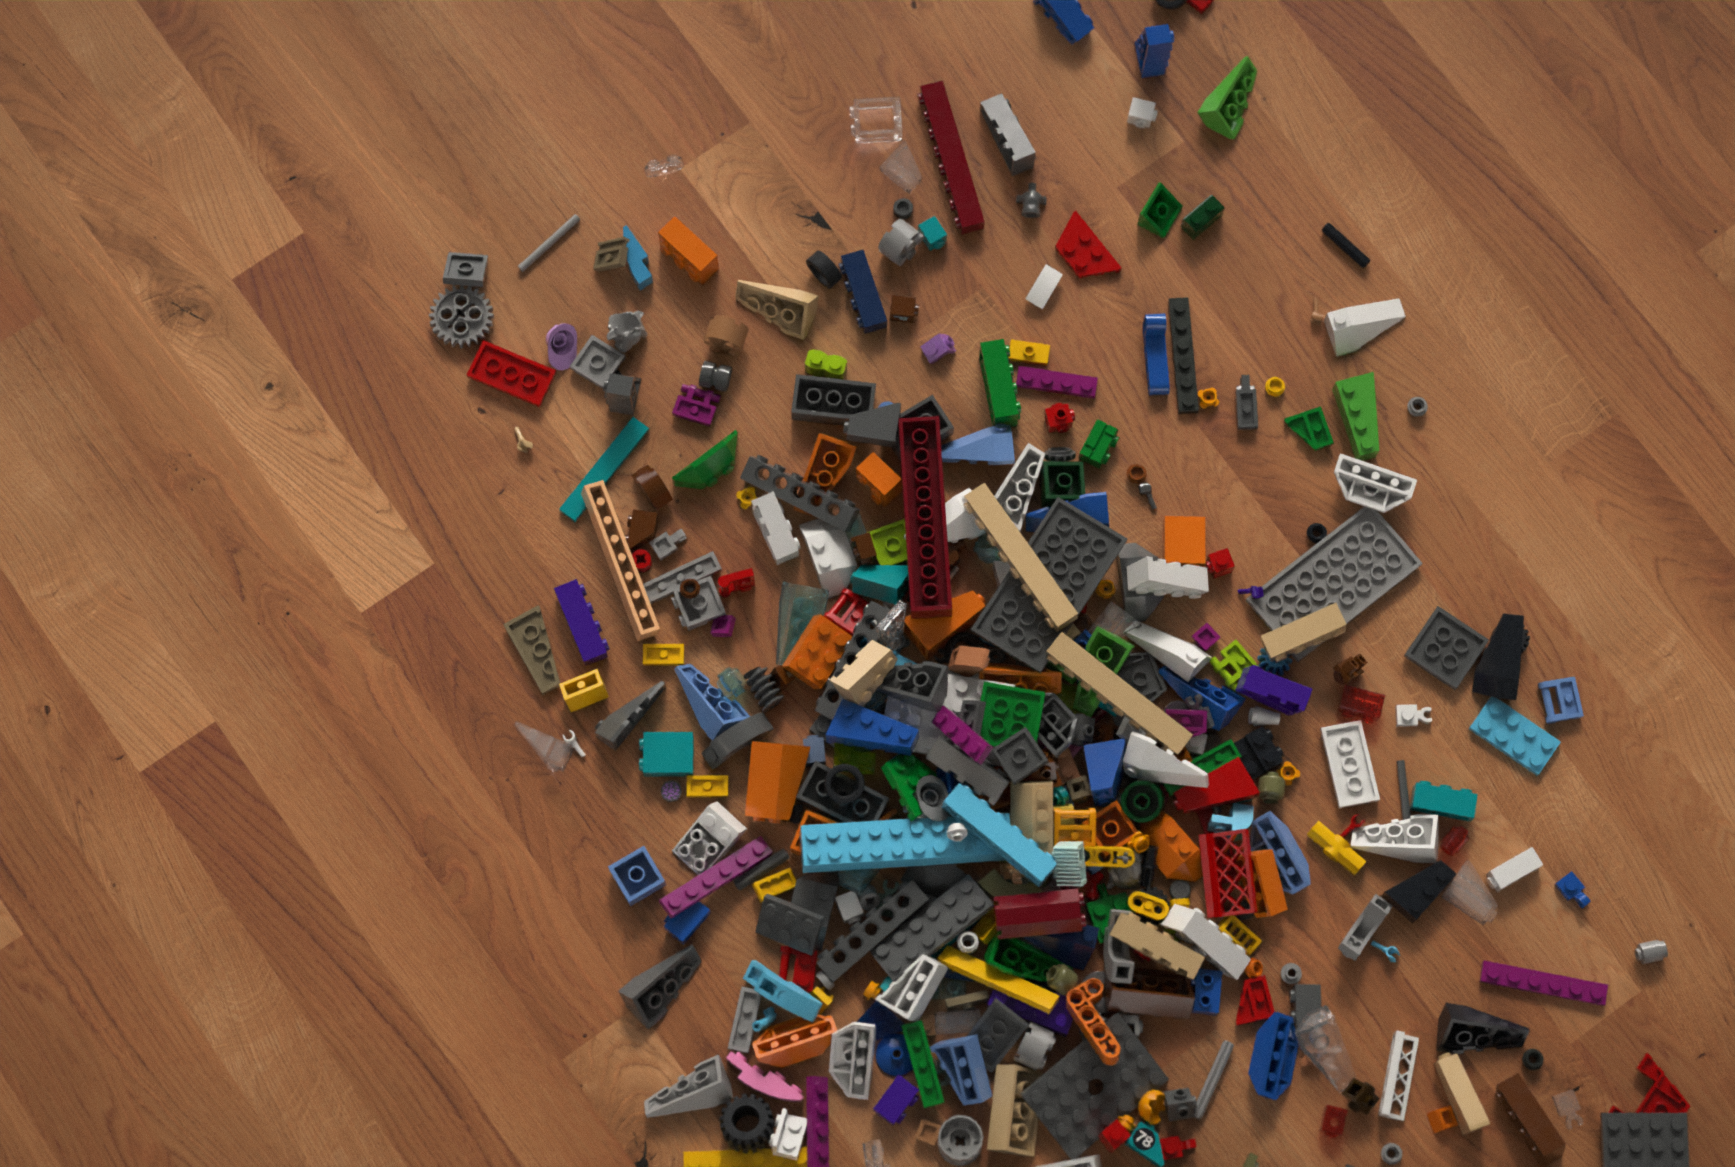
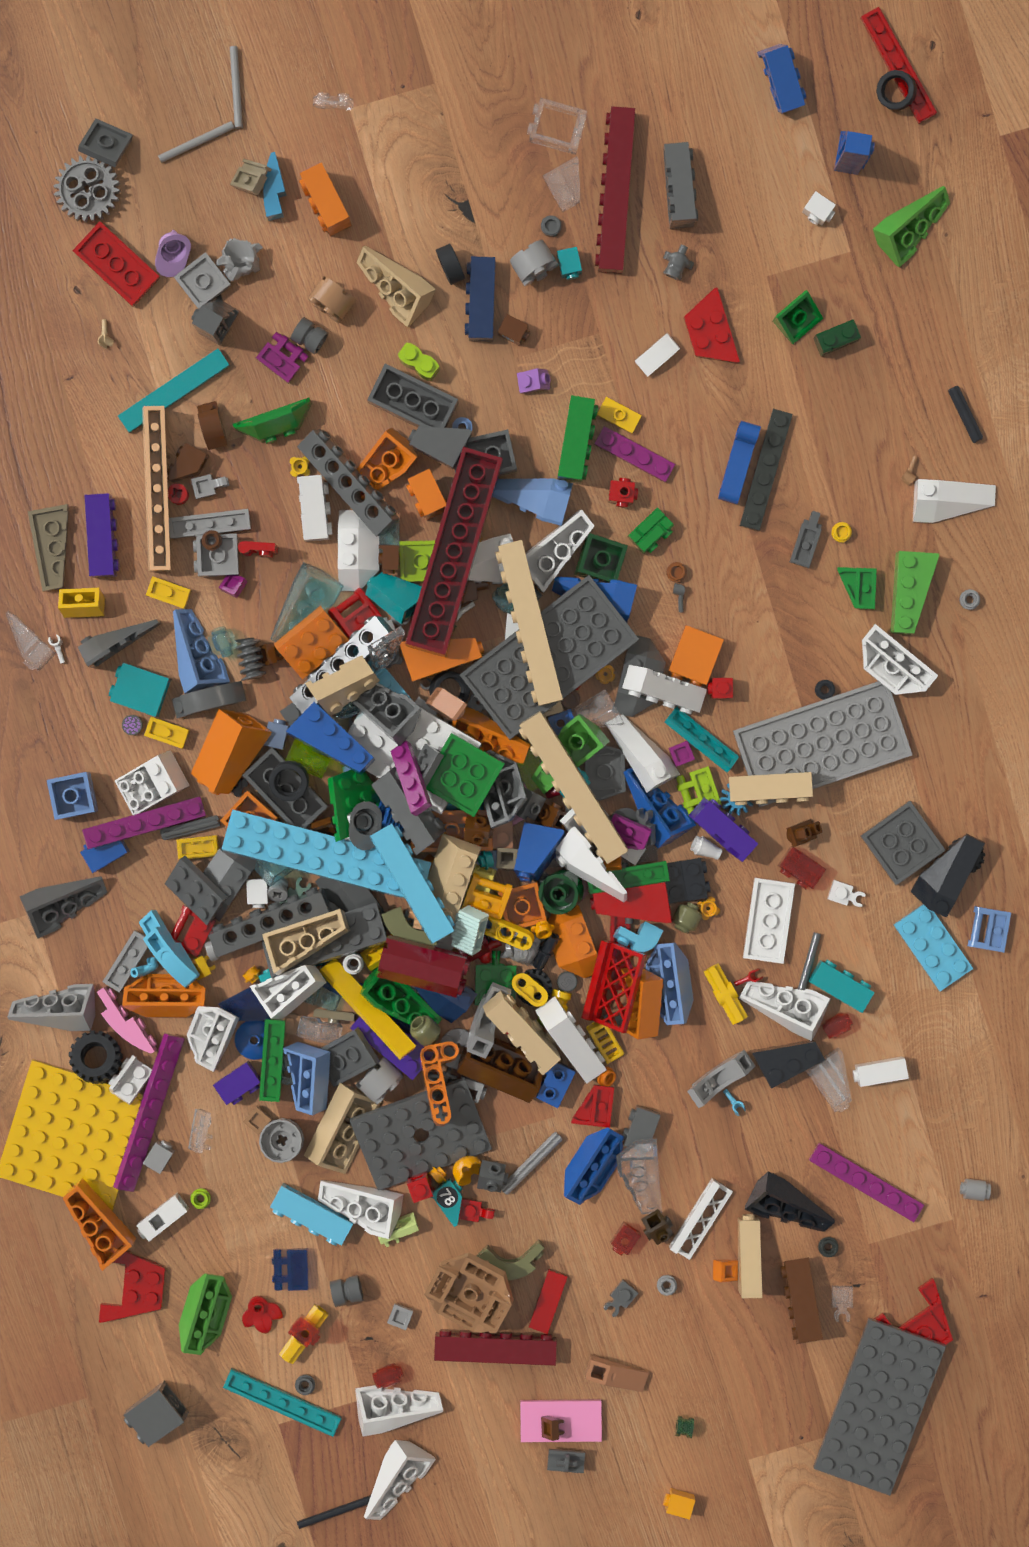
camera: 15 degrees right, 15 degrees up
white plate [947,823,968,842] -> none
dark grey plate [991,727,1049,785] -> none
dark grey gear [1043,447,1076,461] -> none
light orange plate [1197,388,1219,409] -> none
dark purple hand [1238,586,1264,599] -> none
light grey plate [1281,963,1302,984] -> none
blue plate [1555,871,1591,909] -> none
none -> light grey bar [230,46,243,129]
none -> tan wedge [262,909,350,975]
none -> teal plate [664,706,739,773]

